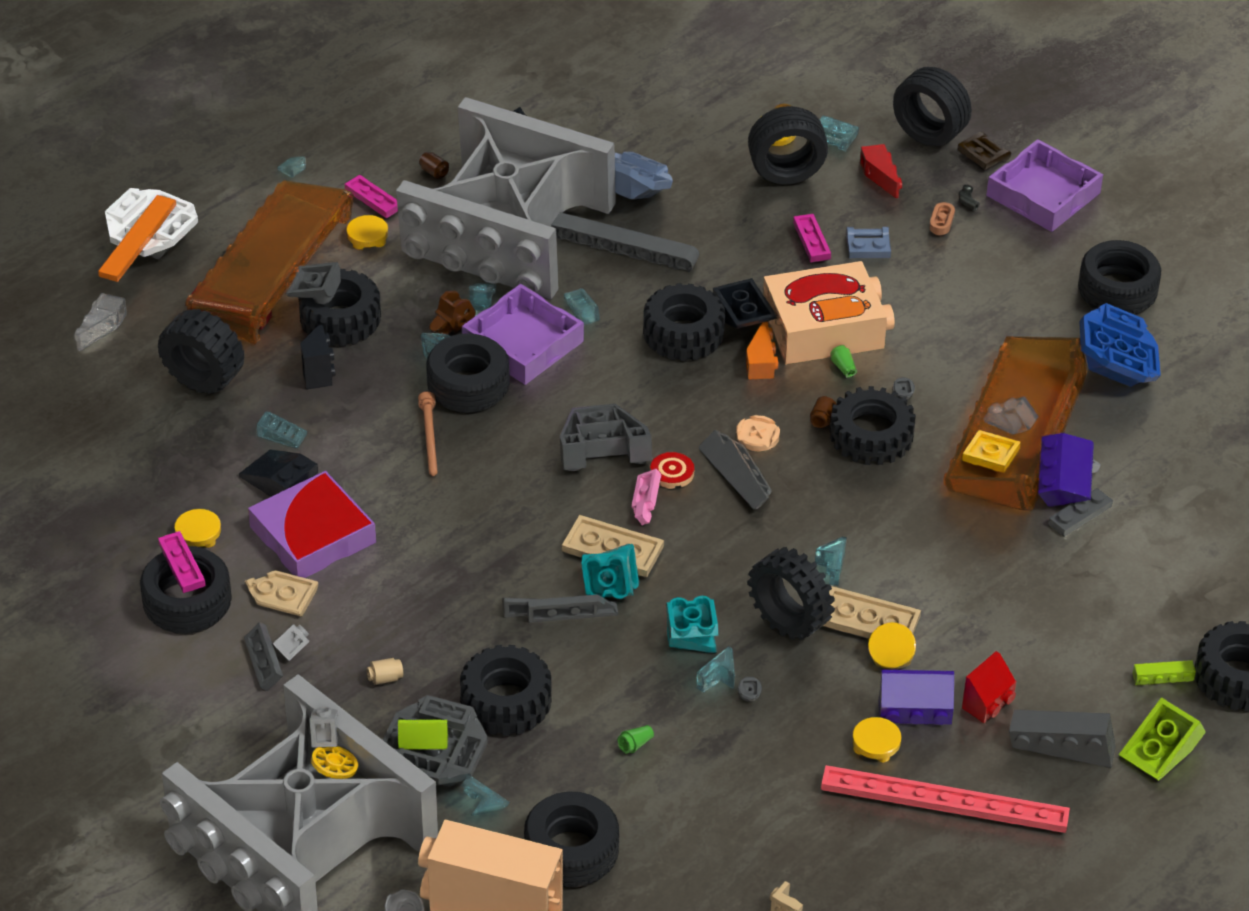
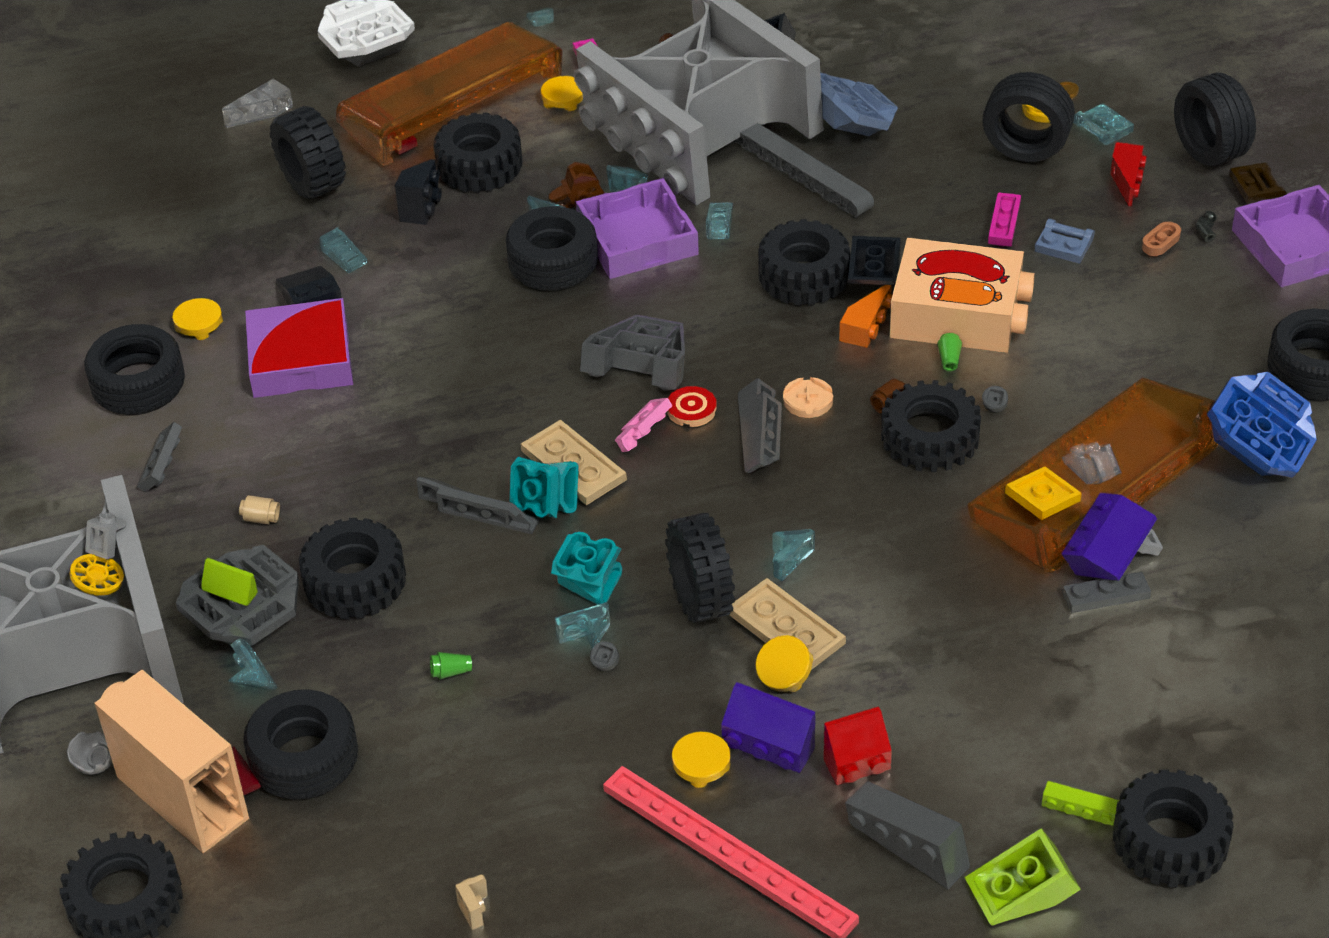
camera: 30 degrees right, 0 degrees up
orange tile [98,195,176,282] -> none
dark pink plate [158,531,206,593] -> none
tan tile [245,570,318,616] -> none
light grey bracket [272,624,310,661] -> none
dark grey slope [286,262,341,304] -> none
nougat piece [418,392,438,476] -> none

